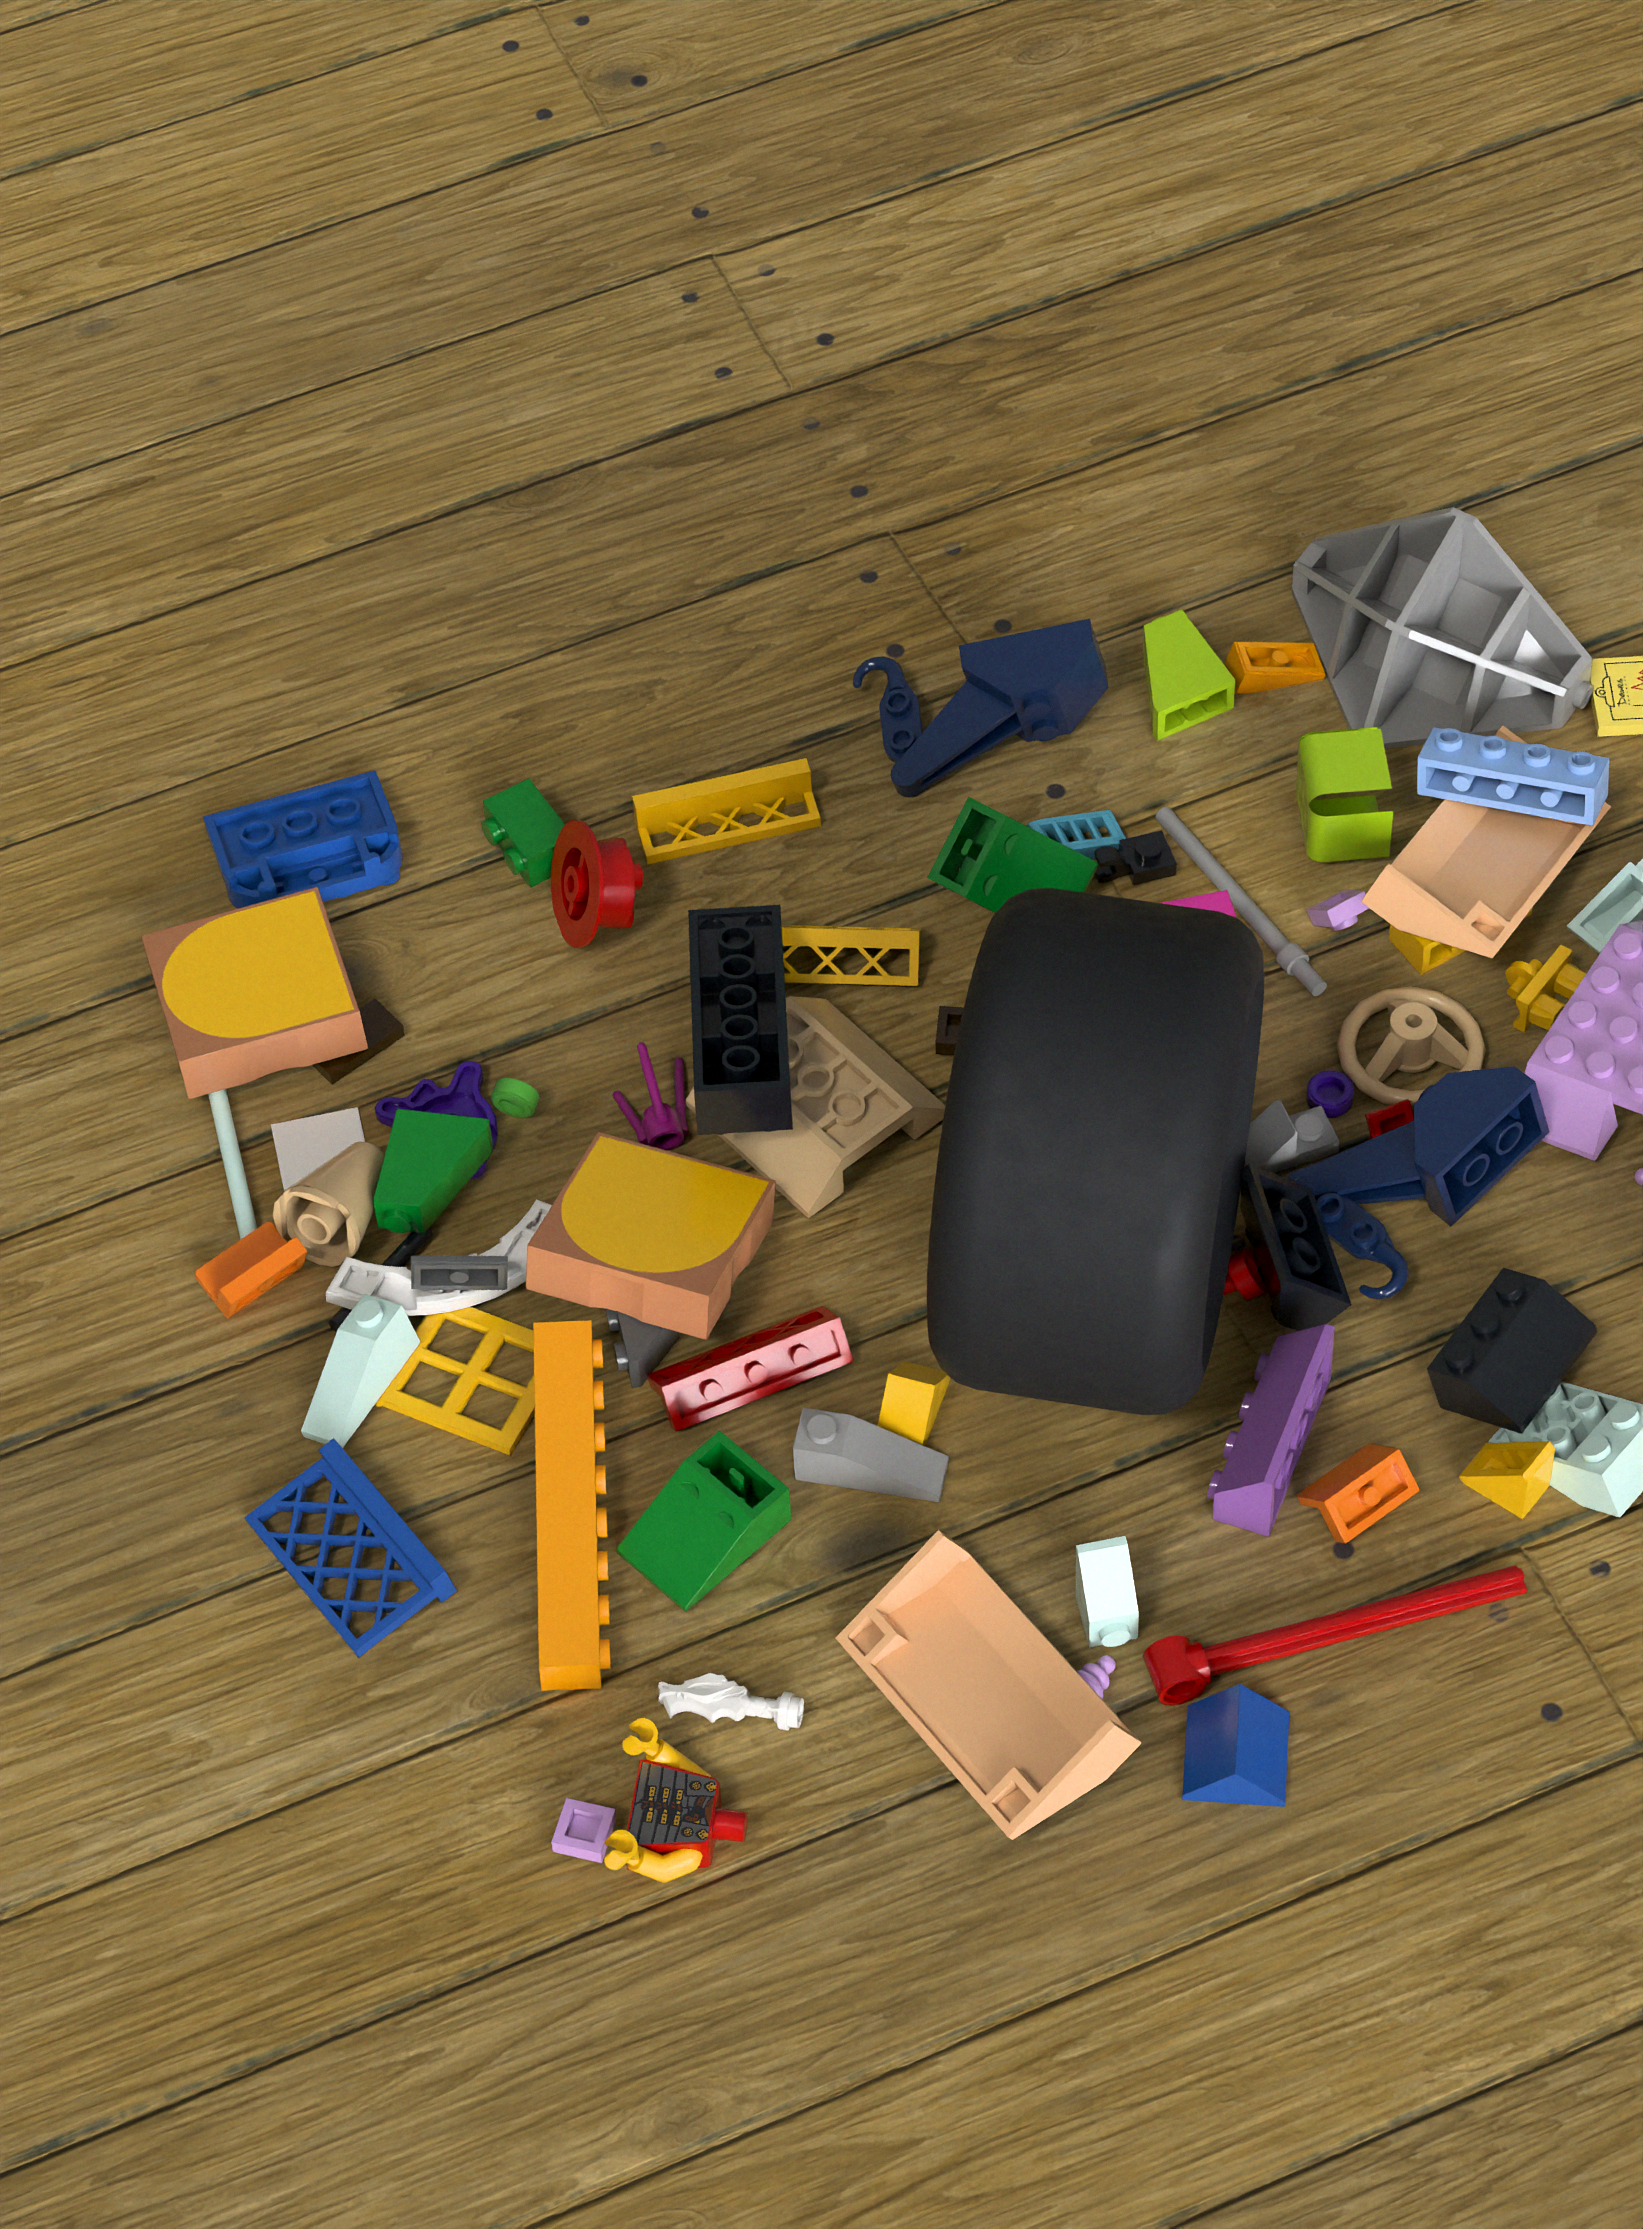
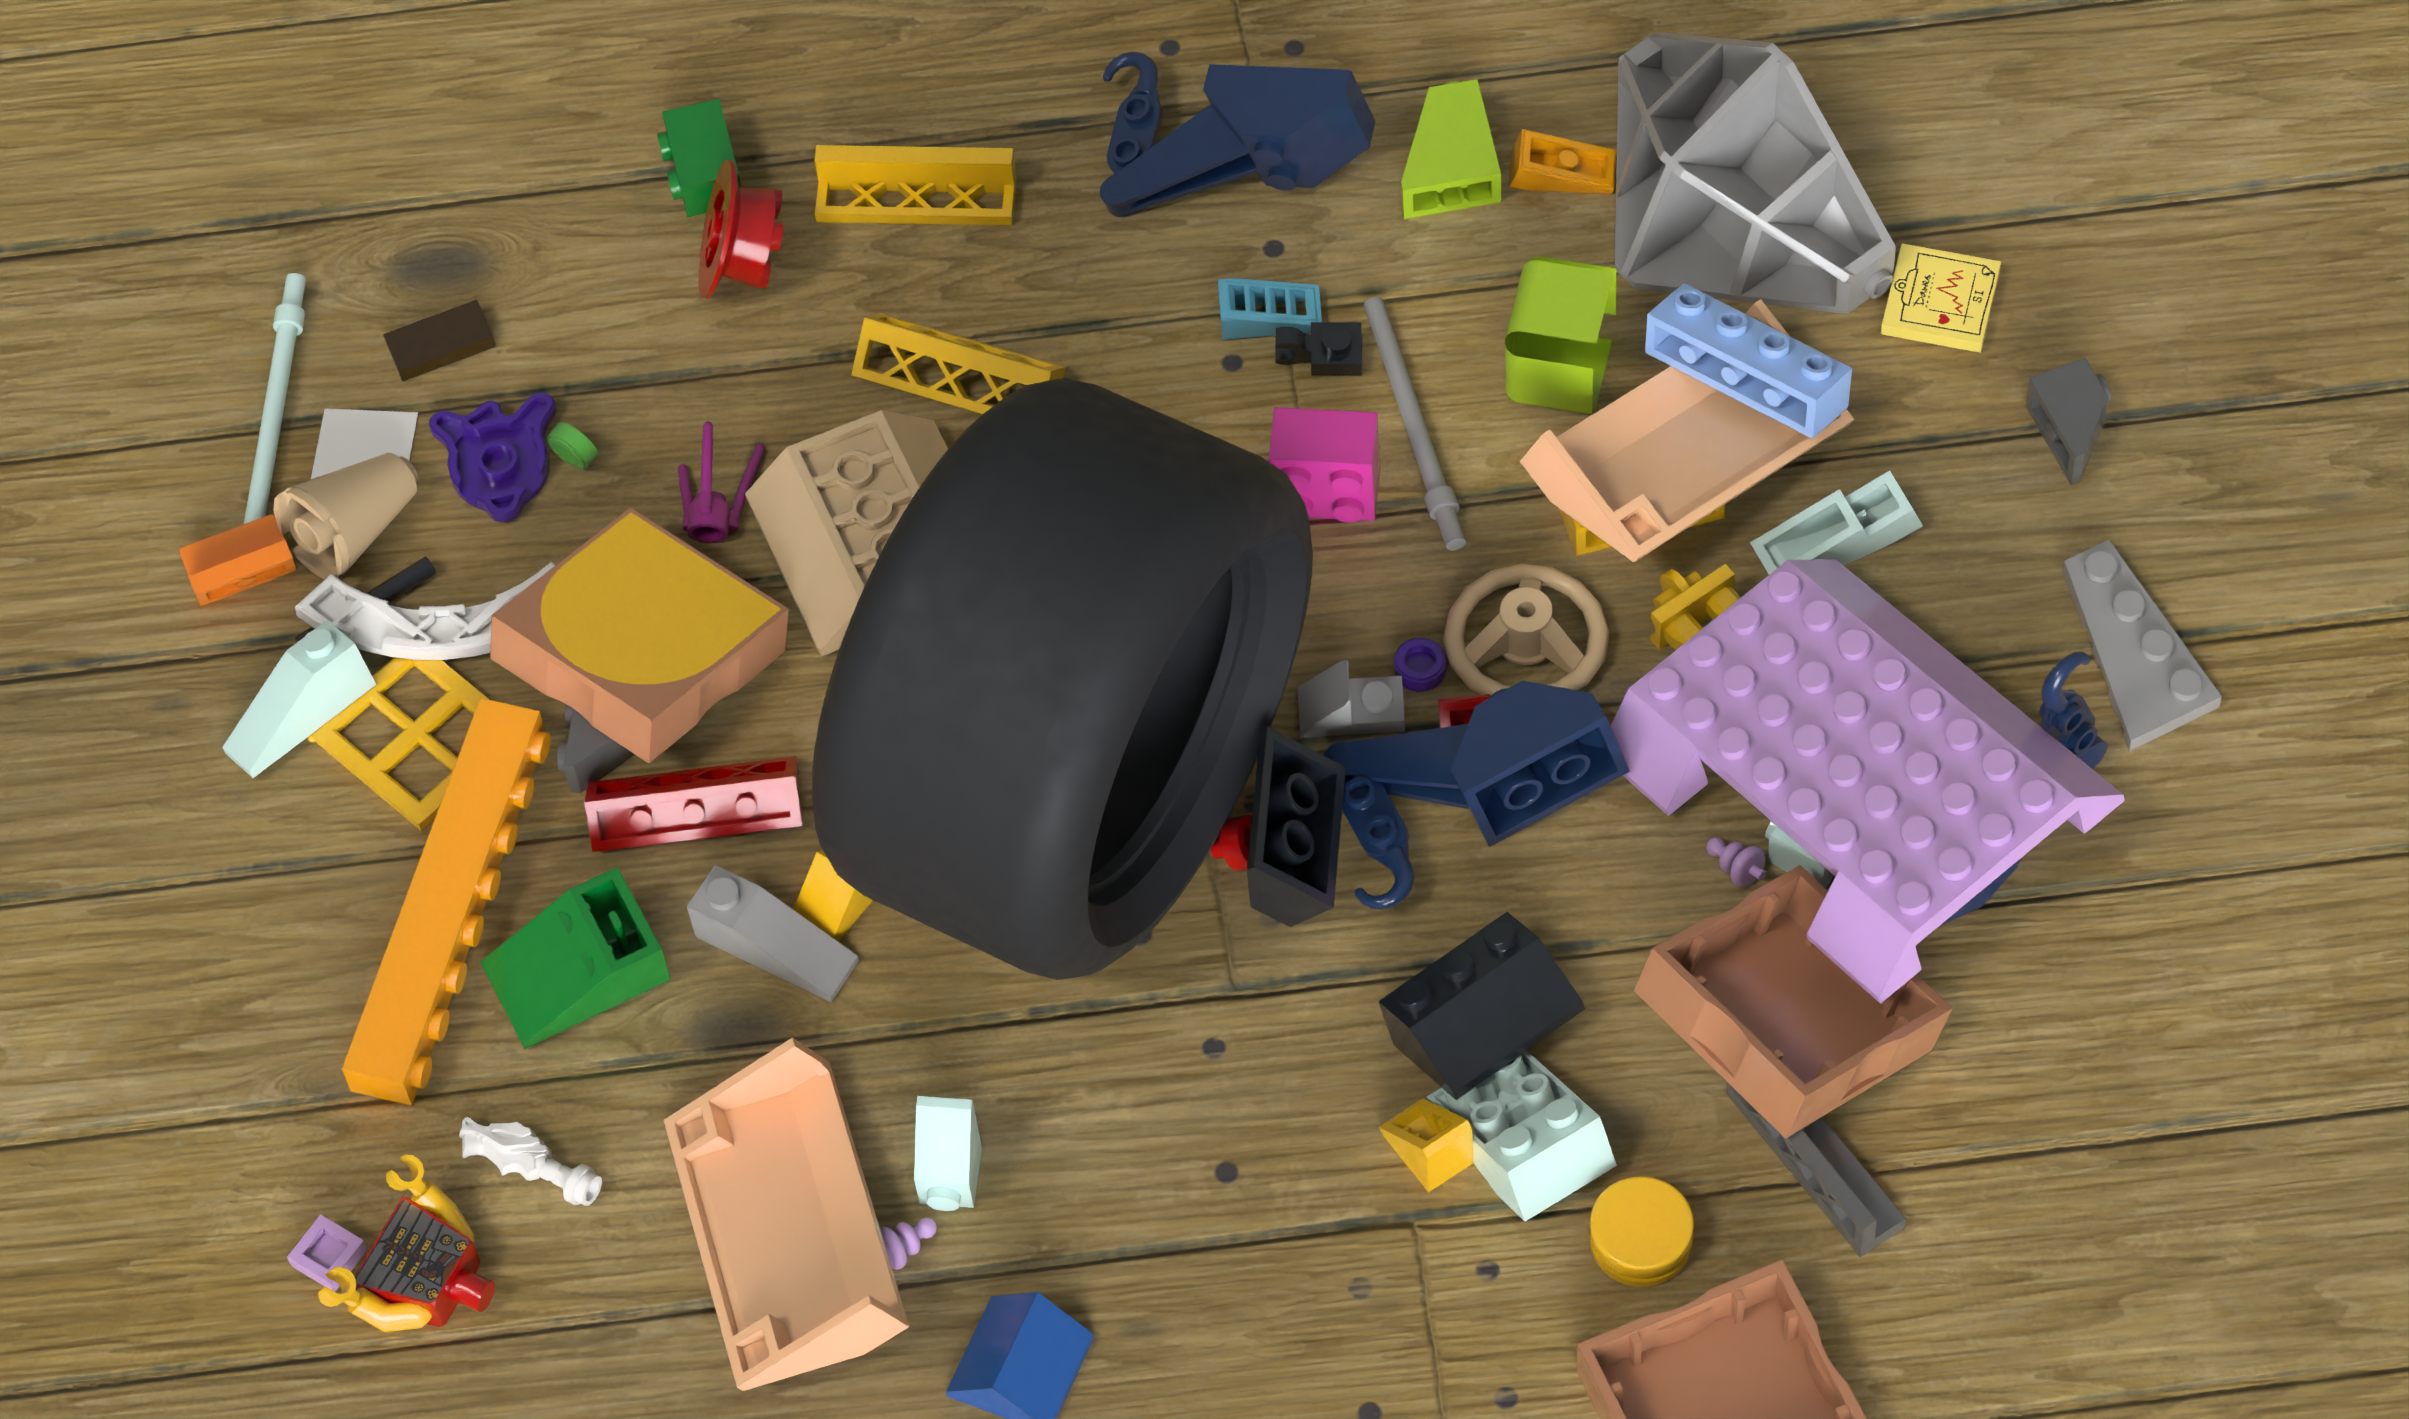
camera: 20 degrees right, 5 degrees up
yellow tile [141,887,368,1099] -> none
blue plate [203,770,403,909] -> none
blue fence [244,1438,457,1658] -> none
green slope [373,1109,493,1233] -> none
dark grey slope [411,1256,508,1290] -> none
black slope [688,905,793,1135] -> none
green slope [927,796,1100,913] -> none
red piece [1143,1565,1527,1706] -> none
medium lavender slope [1207,1324,1335,1537] -> none
orange panel [1296,1444,1420,1544] -> none
lavender plate [1306,890,1369,931] -> none

